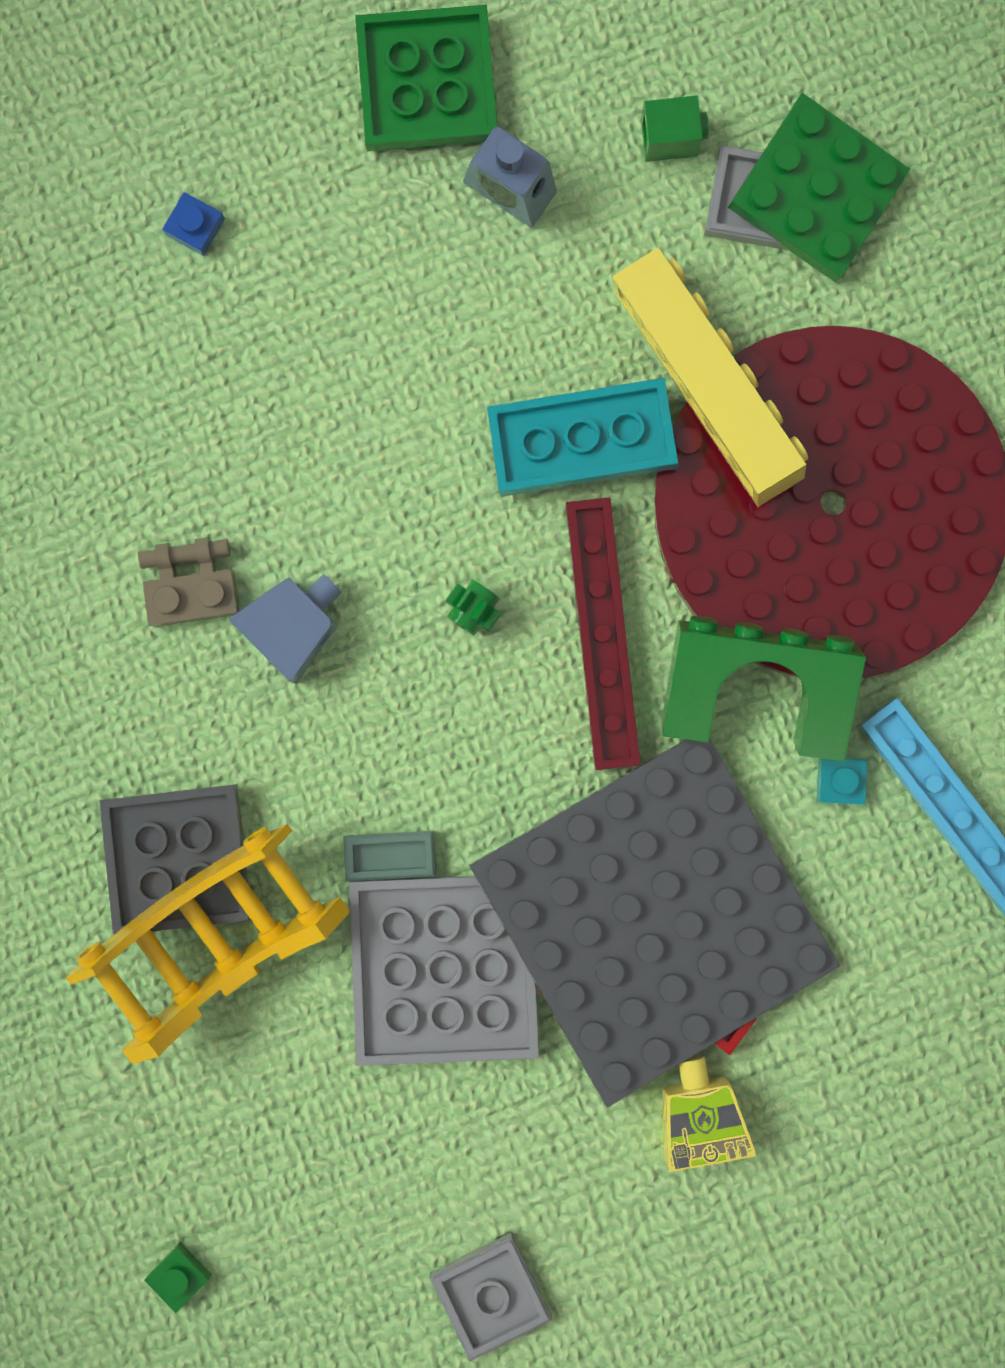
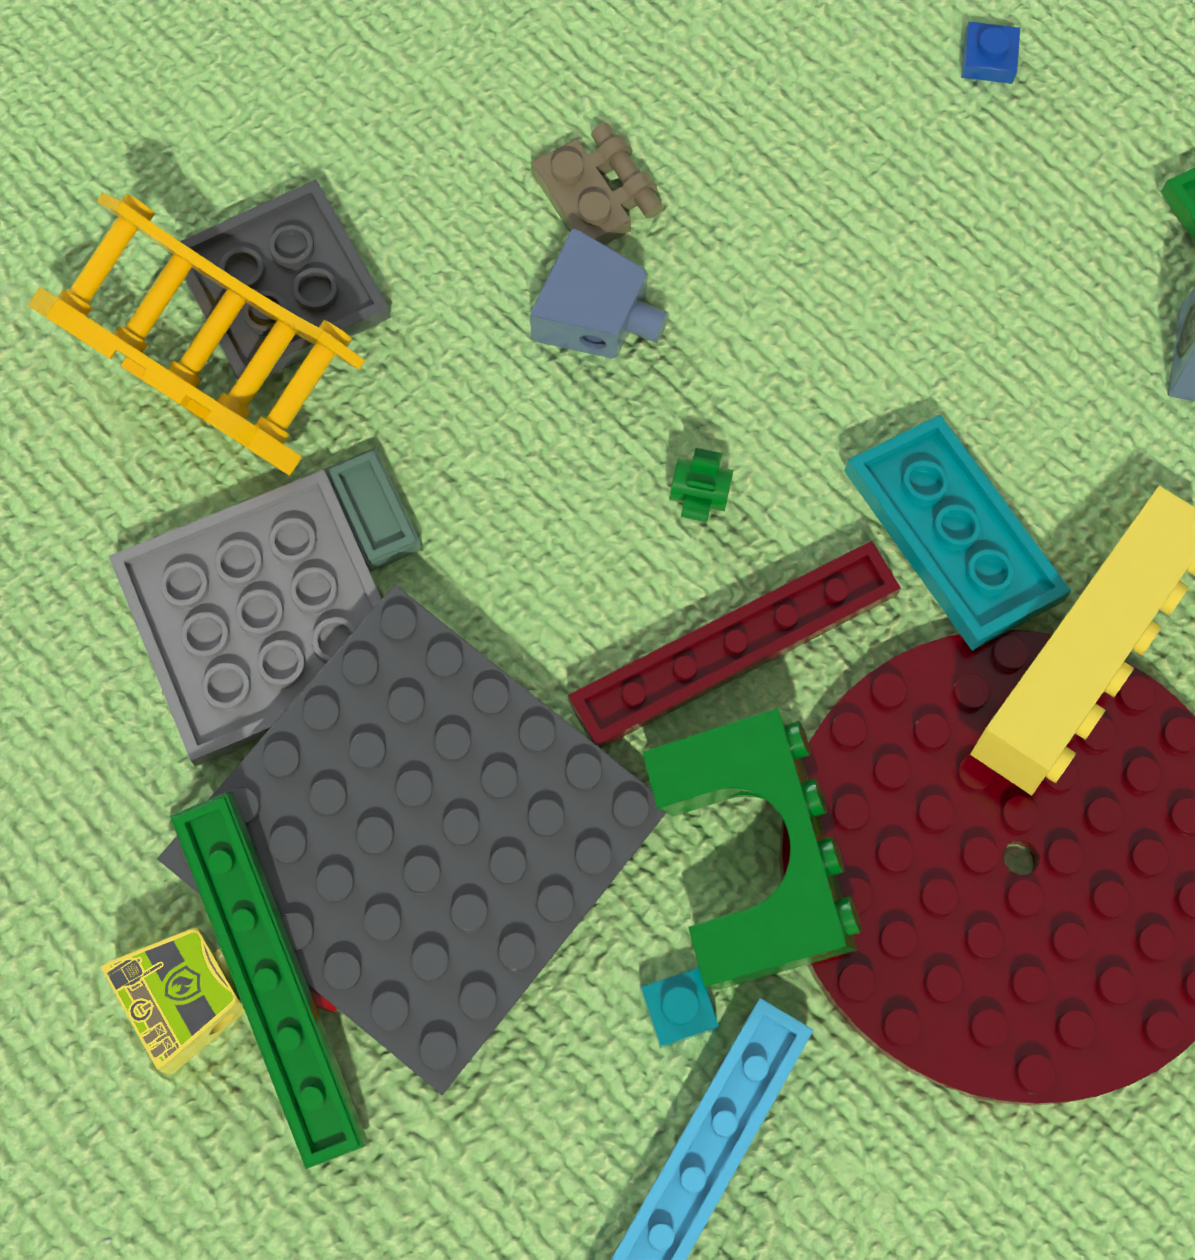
camera: 60 degrees right, 15 degrees down
none -> green tile [170,791,368,1169]

